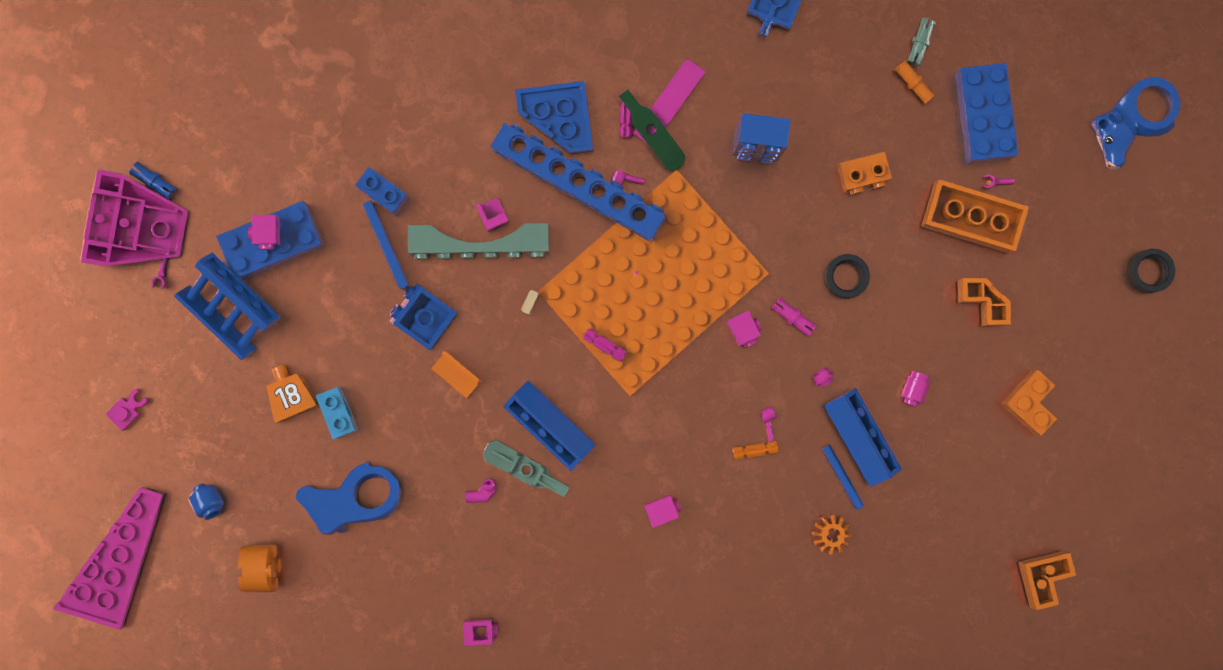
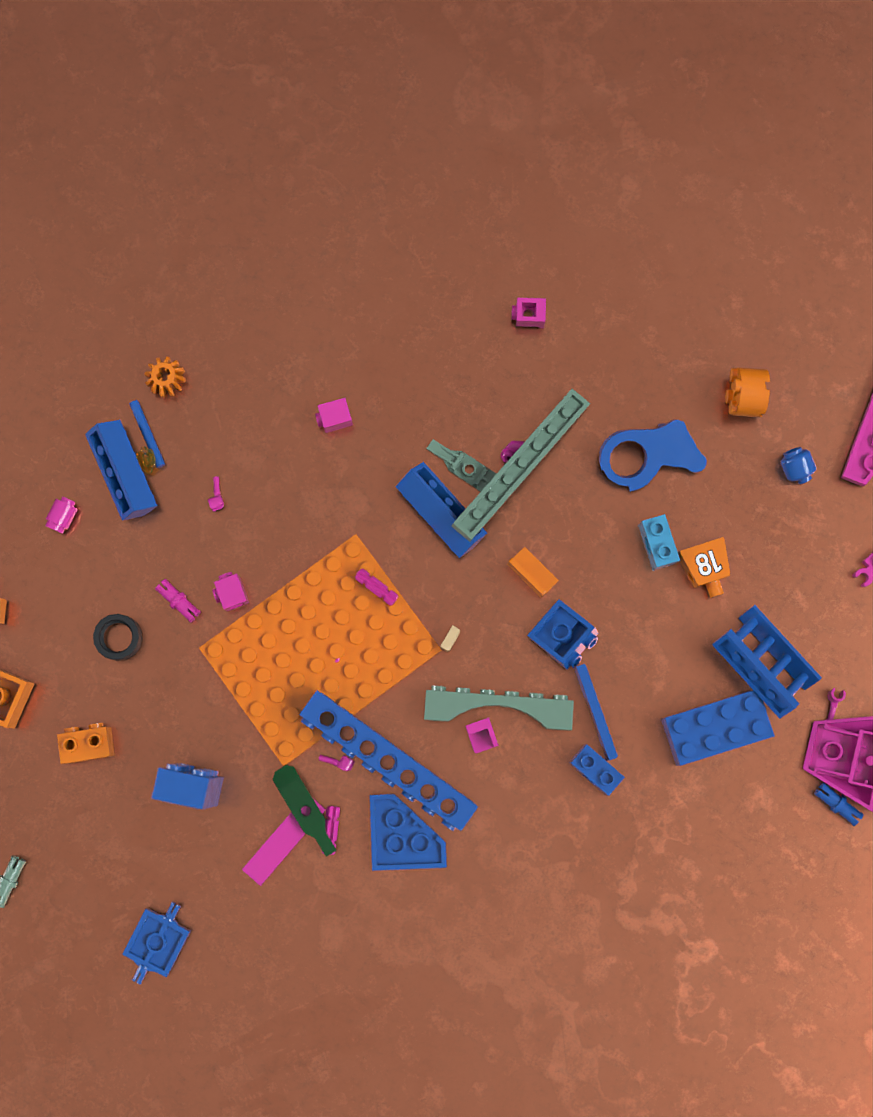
camera: 170 degrees left, 5 degrees down
dark pink brick [248,215,280,250] -> none
orange axle [733,441,779,460] -> none
dark pink plate [812,367,834,387] -> none
orange pin [894,59,936,104] -> none
none -> clear yellow plant [137,446,156,474]
none -> sand green plate [451,389,590,542]

